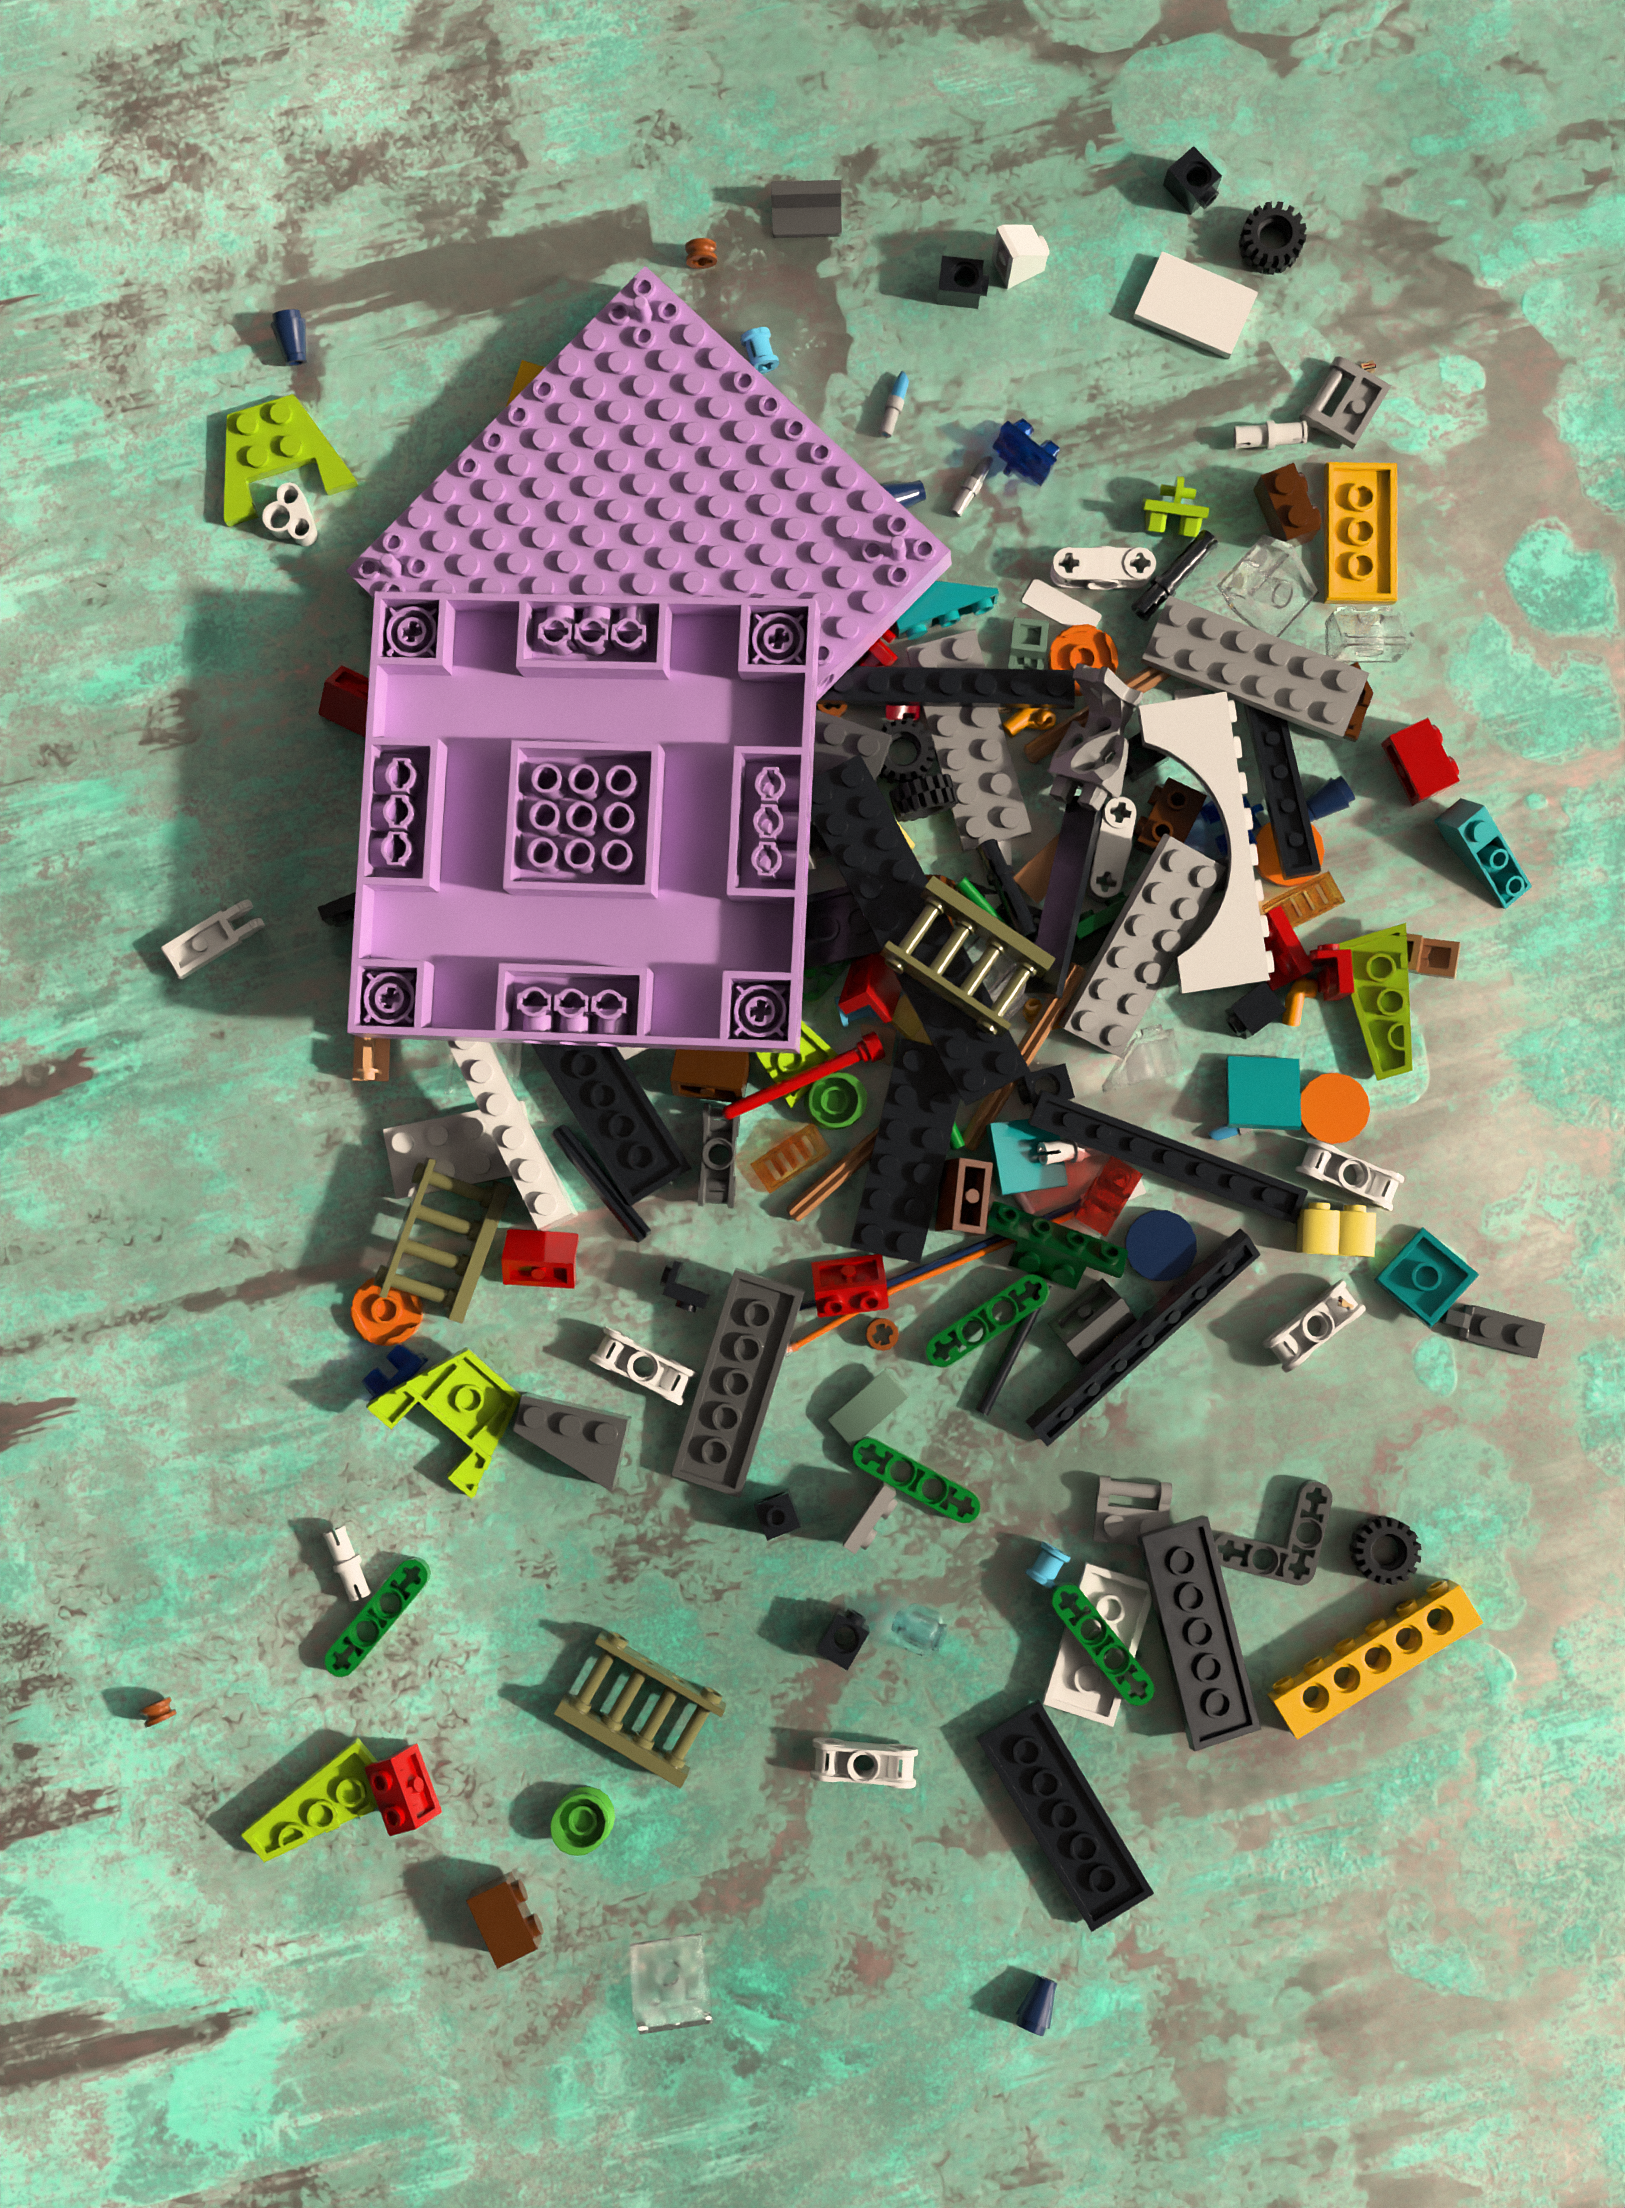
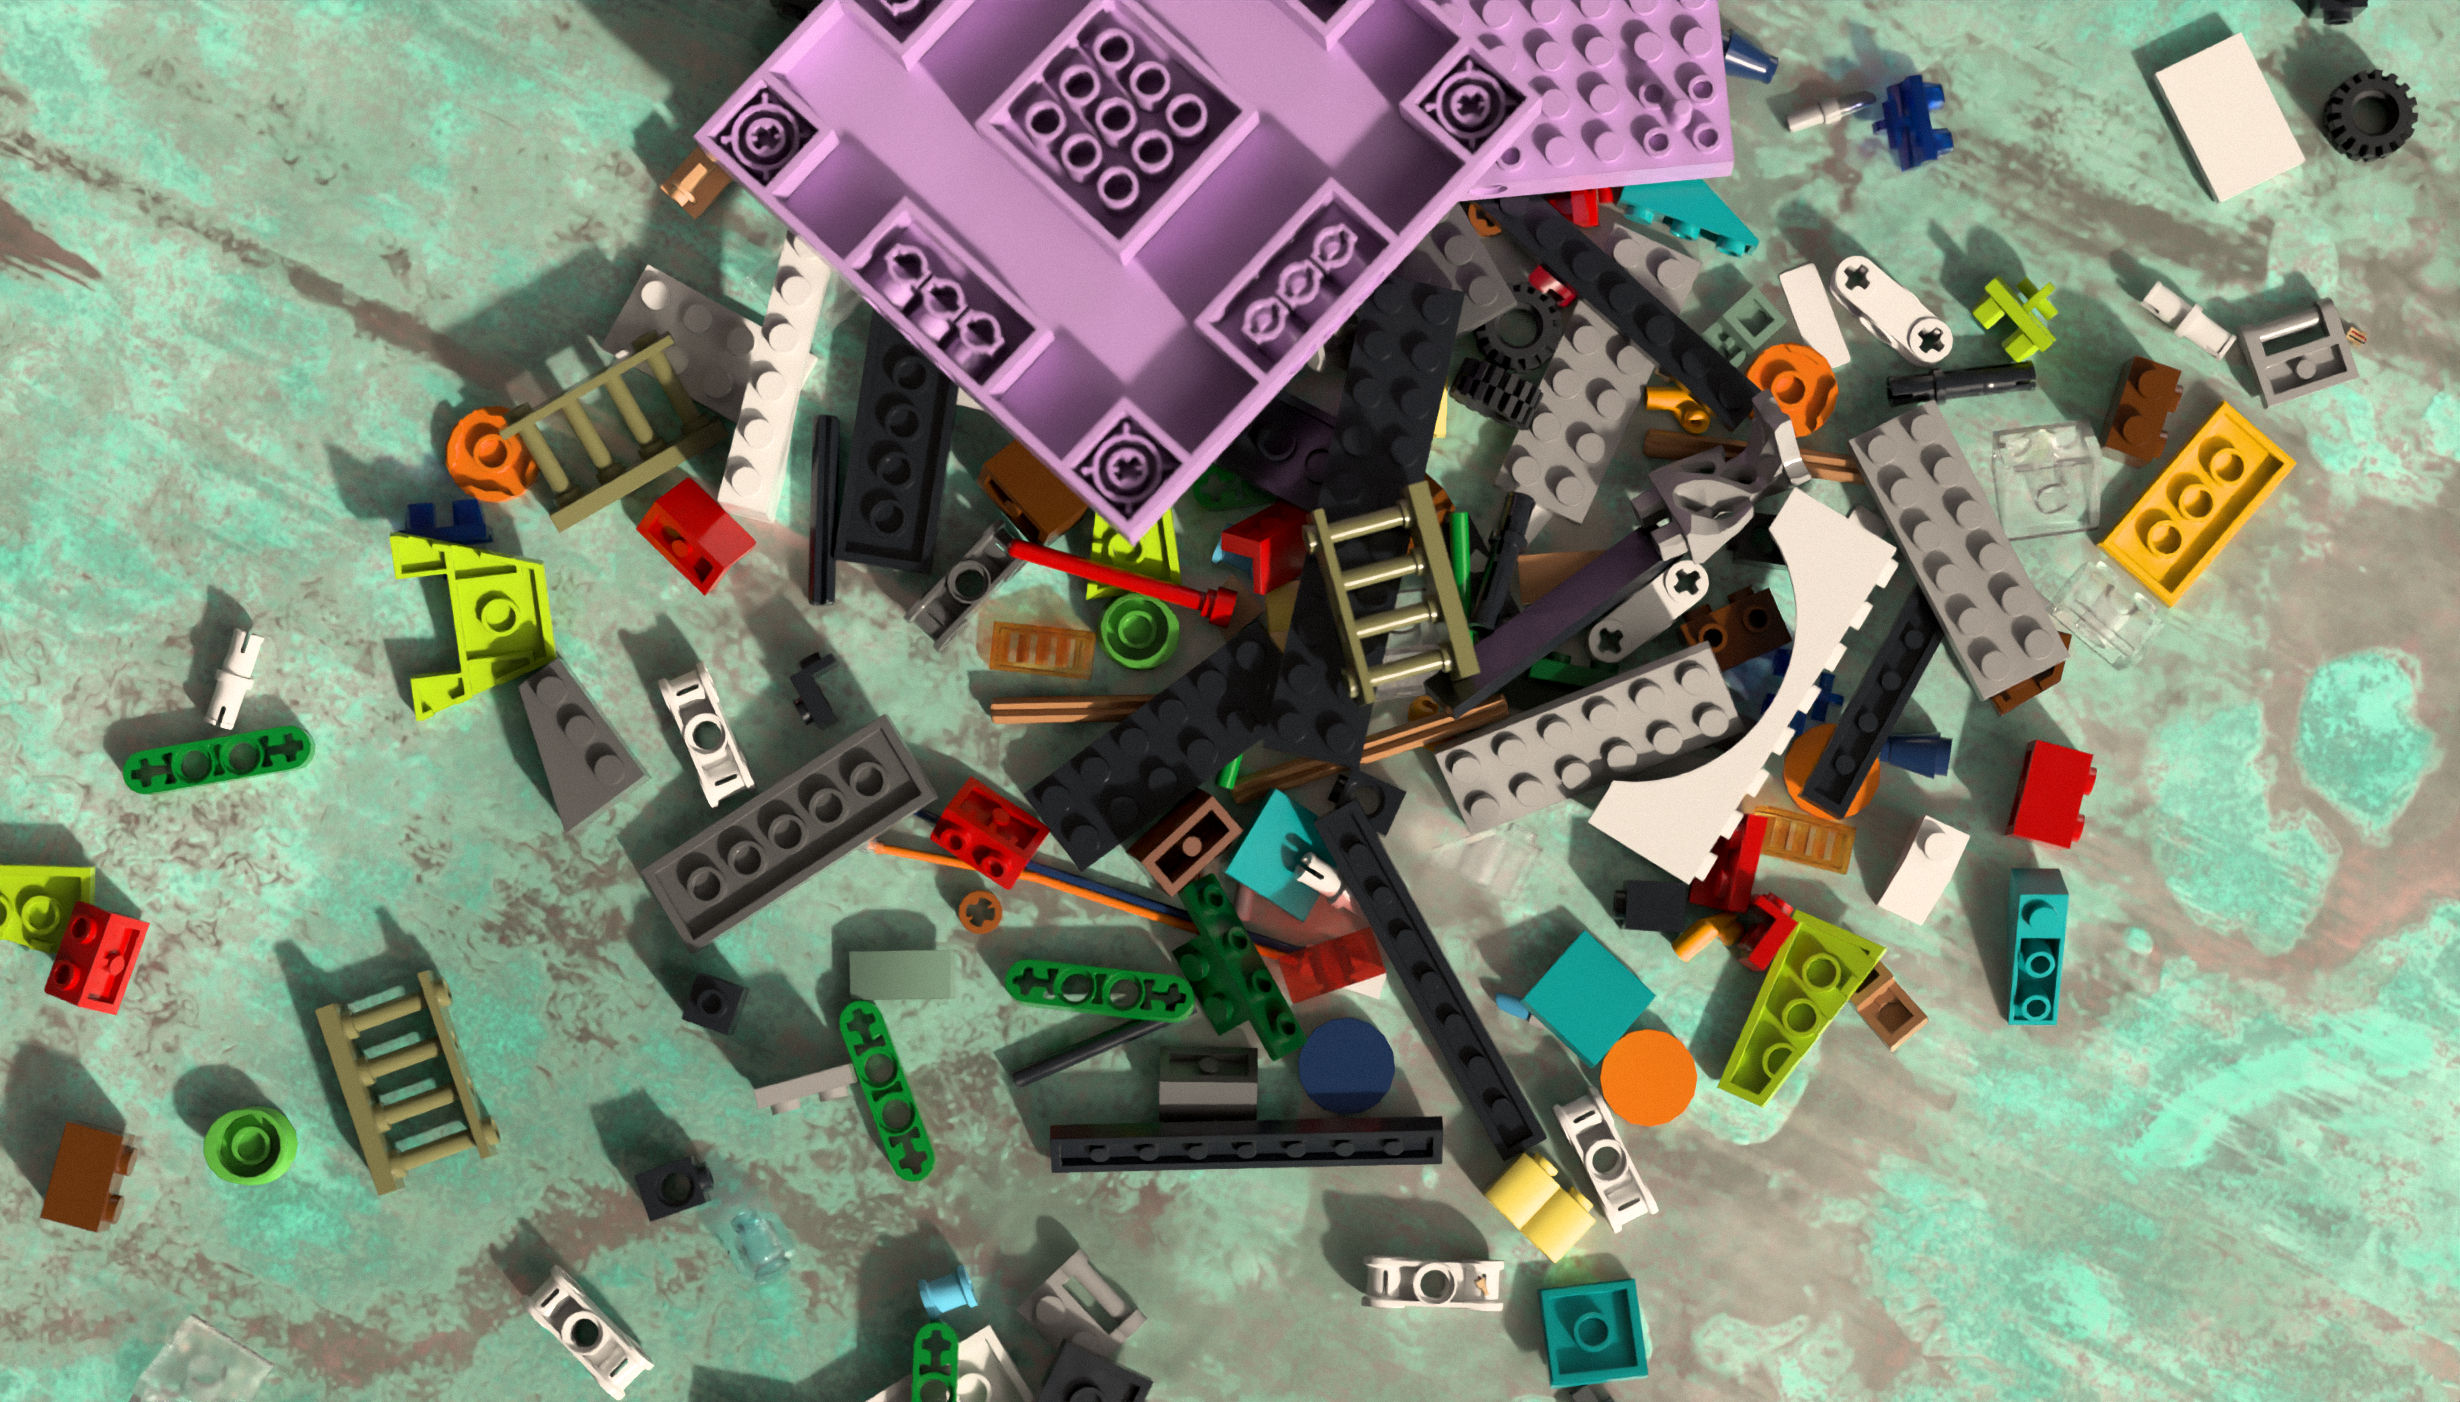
camera: 30 degrees right, 0 degrees up
none -> white slope [1876,815,1970,926]

